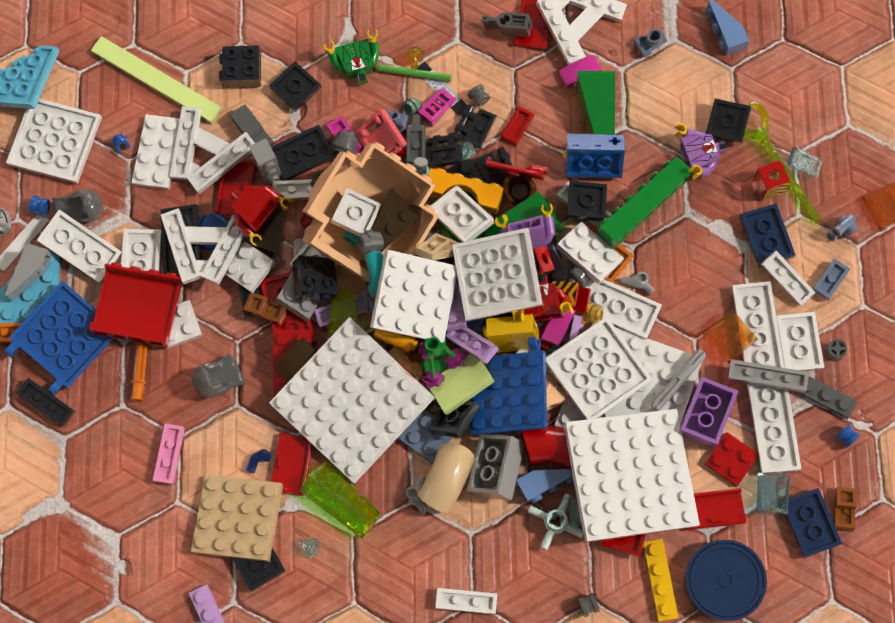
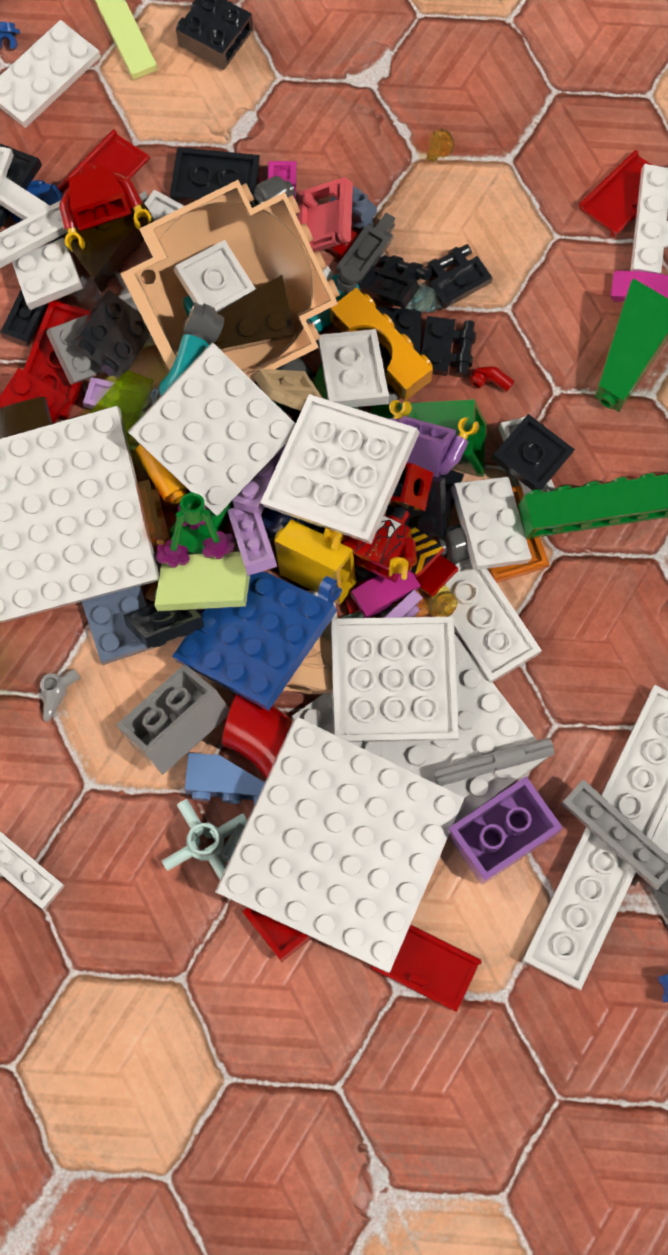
camera: 30 degrees right, 0 degrees up
white plate [169,107,255,194] -> none
dark grey piece [230,104,274,146] -> none
dark orange slope [243,292,288,325] -> none
light grey brick [249,139,282,185] -> none
black plate [269,61,322,112] -> none
green torso [323,28,380,85] -> none
bright green bar [378,64,452,82] -> none
sand green plate [403,97,422,116] -> none
sticker [416,62,468,115] -> none
dark pink slope [418,88,456,127] -> none
tan brick [418,443,475,513] -> none
dark grey wheel [467,84,491,108] -> none
dark grey piece [481,12,532,37] -> none
red door [486,157,544,180] -> none
red tile [500,106,535,147] -> none
reddish brown hair [501,173,537,205] -> none
blue piece [563,134,625,178] -> none
dark grey wheel [577,593,600,617] -> none
light grey animal [618,272,655,295] -> none
yellow plate [643,539,679,622] -> none
dark blue brick [684,540,767,622] -> none
clear orange plate [703,309,758,364] -> none
red plate [704,432,759,487] -> none
clear light blue brick [756,472,790,516] -> none
dark blue plate [781,488,842,558] -> none
dark orange slope [834,487,857,531] -> none

